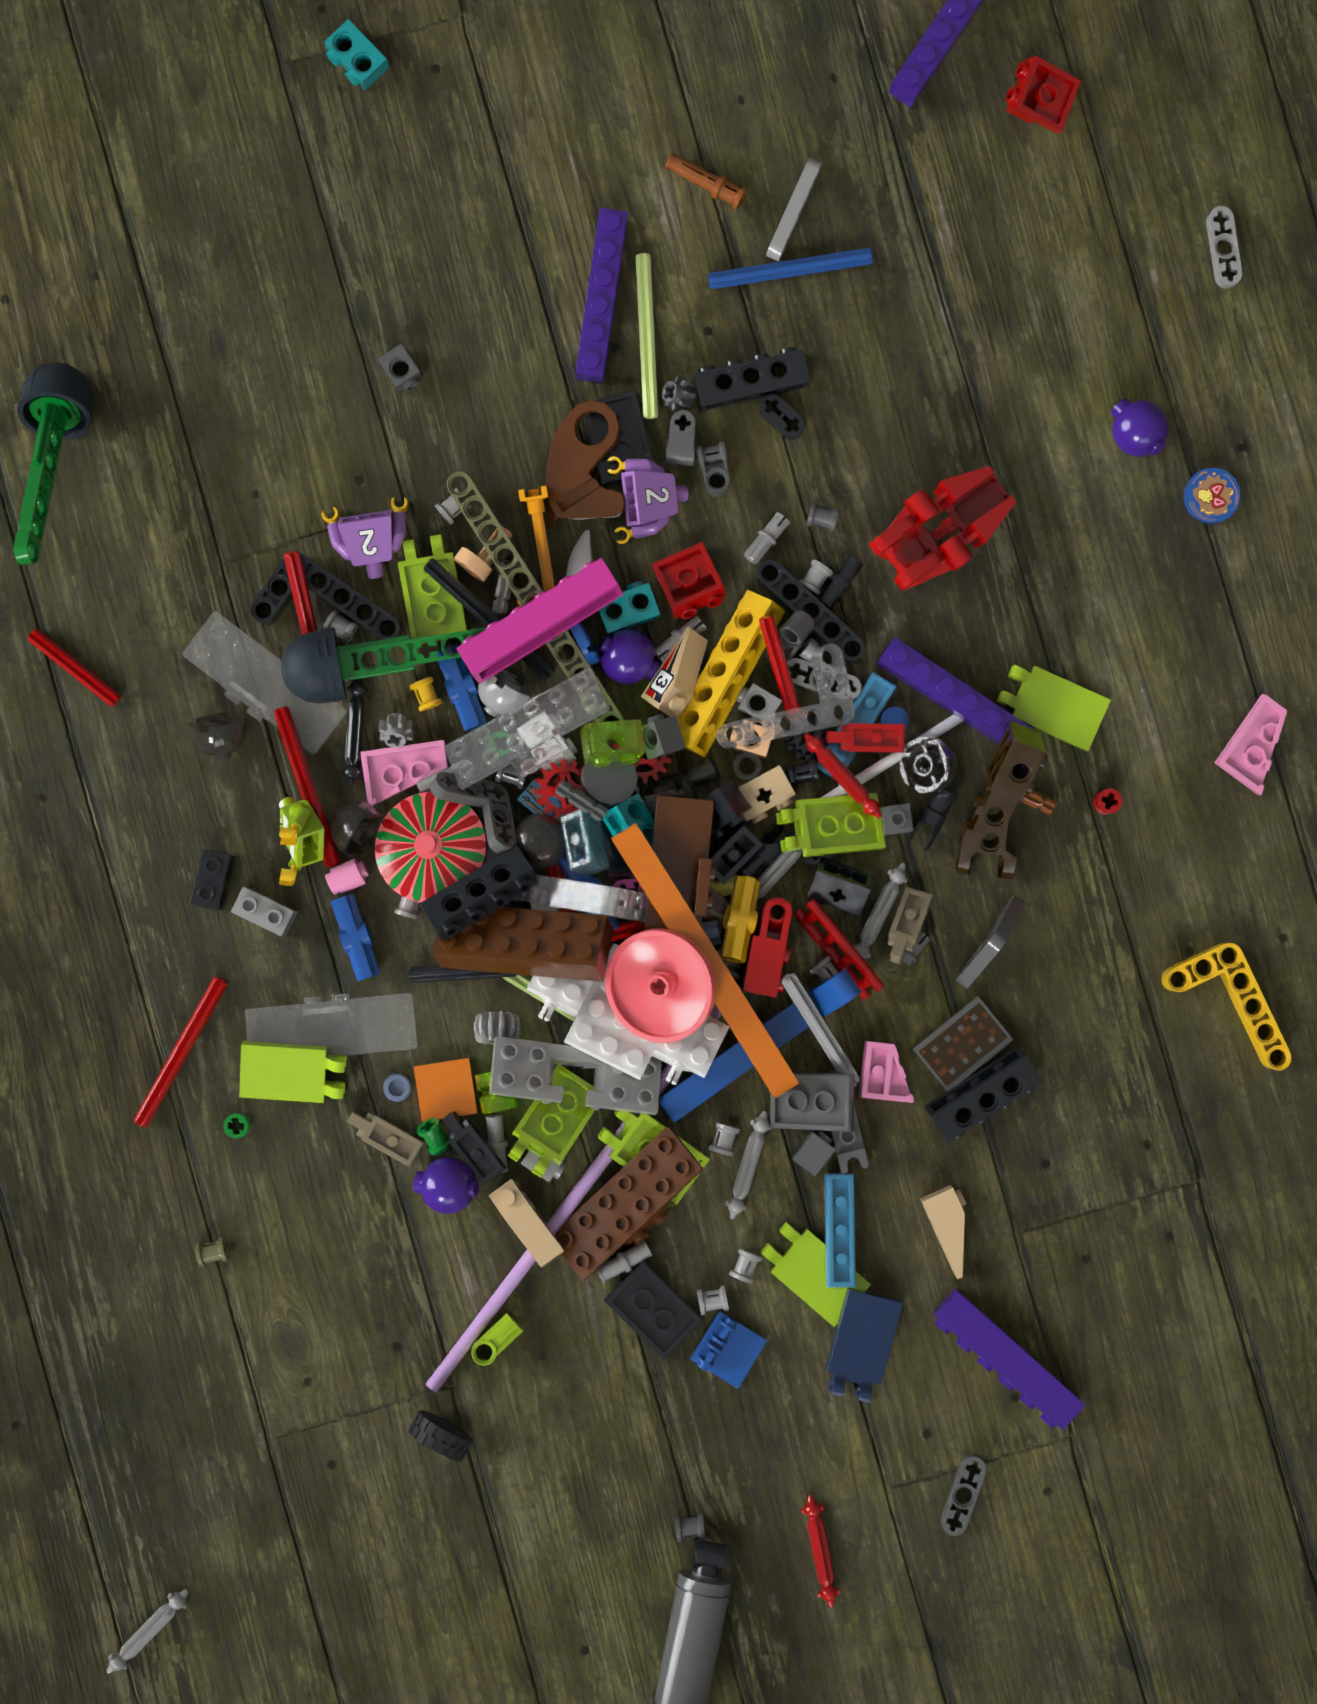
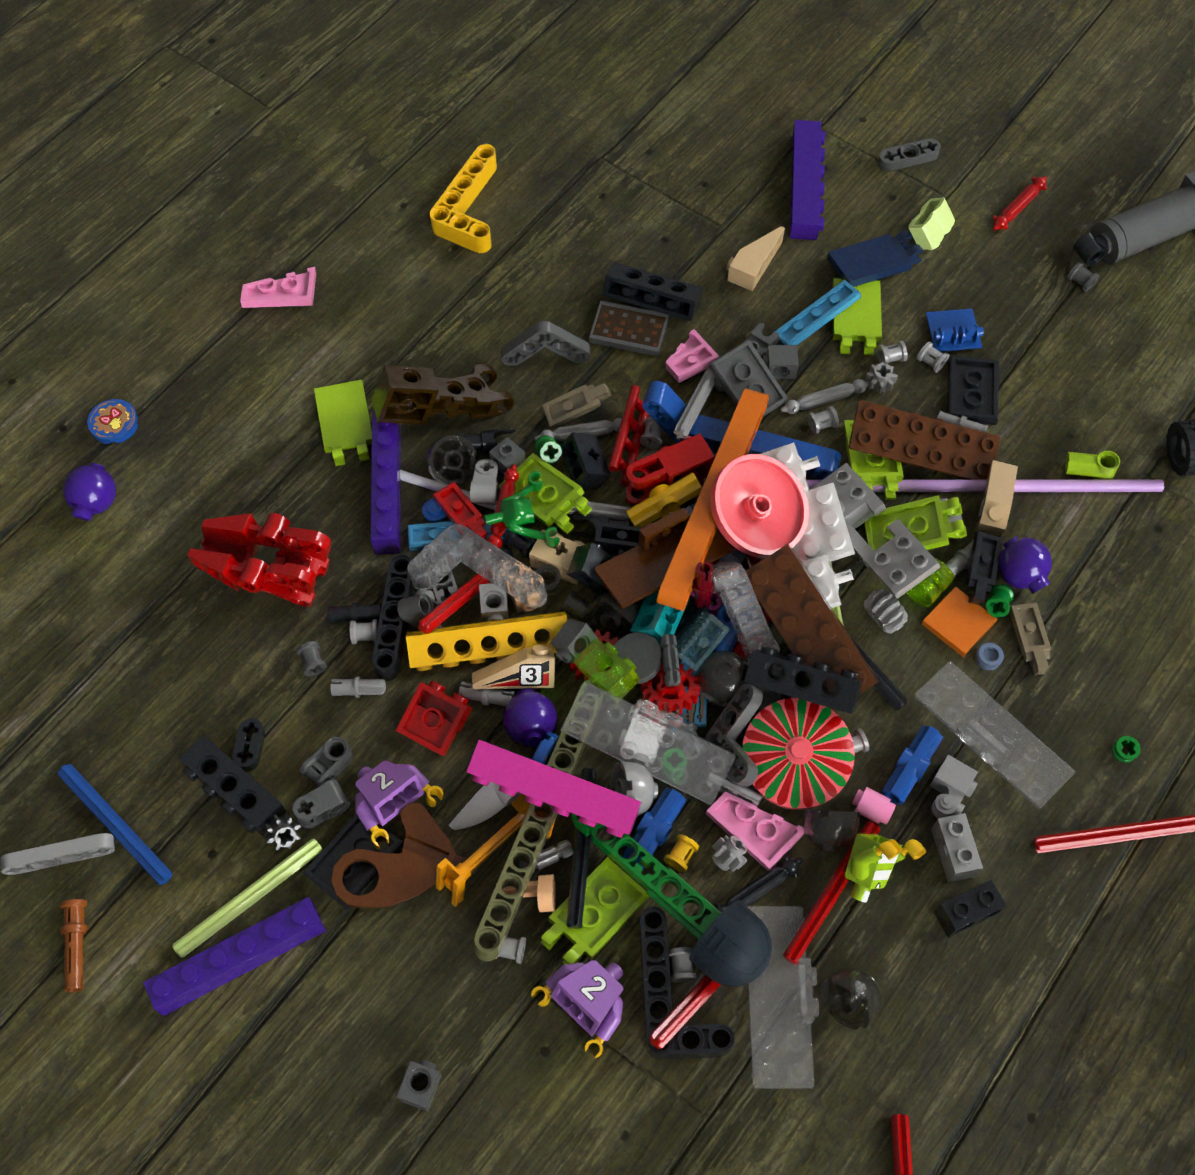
camera: 125 degrees left, 25 degrees down
lime tile [239,1041,347,1103] -> none
teal brick [598,581,660,636] -> none
red bush [1093,788,1122,815] -> none
none -> light grey piece [470,459,498,505]
none -> green piece [484,471,560,547]
none -> green bush [535,435,562,463]
none -> dark red pin [693,561,714,608]
none -> light grey gear [865,362,898,394]
none -> yellowish green brick [909,197,955,250]
none -> light grey brick [930,755,978,818]

